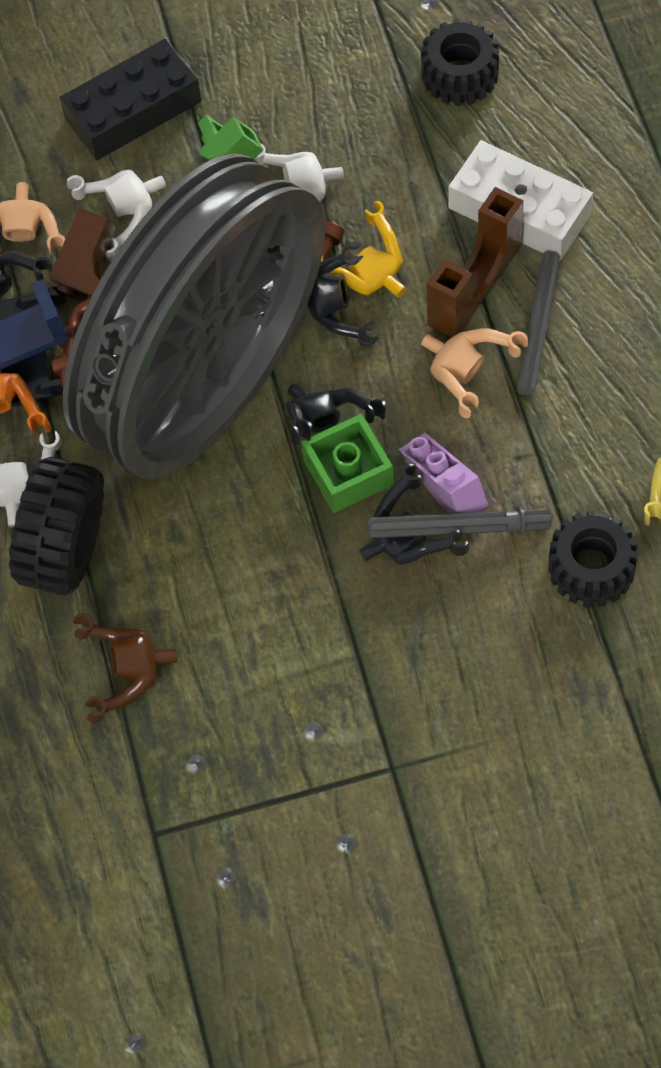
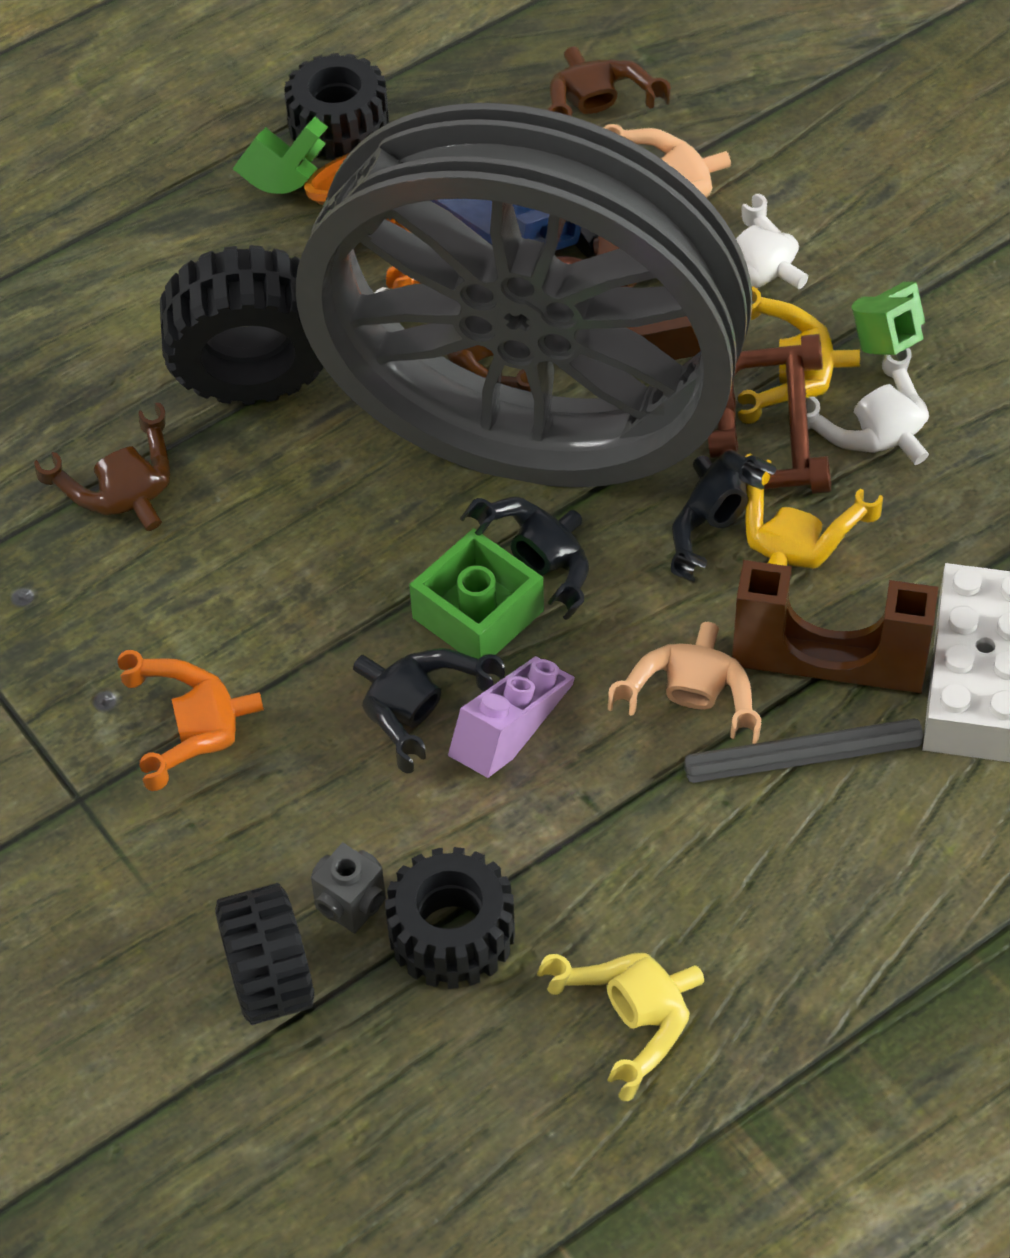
camera: 65 degrees right, 10 degrees down
black brick [59,38,202,161] -> none
dark grey axle [367,507,552,538] -> none
none -> orange piece [118,650,264,791]
none -> black tyre [215,883,315,1026]
none -> dark grey brick [311,842,386,934]

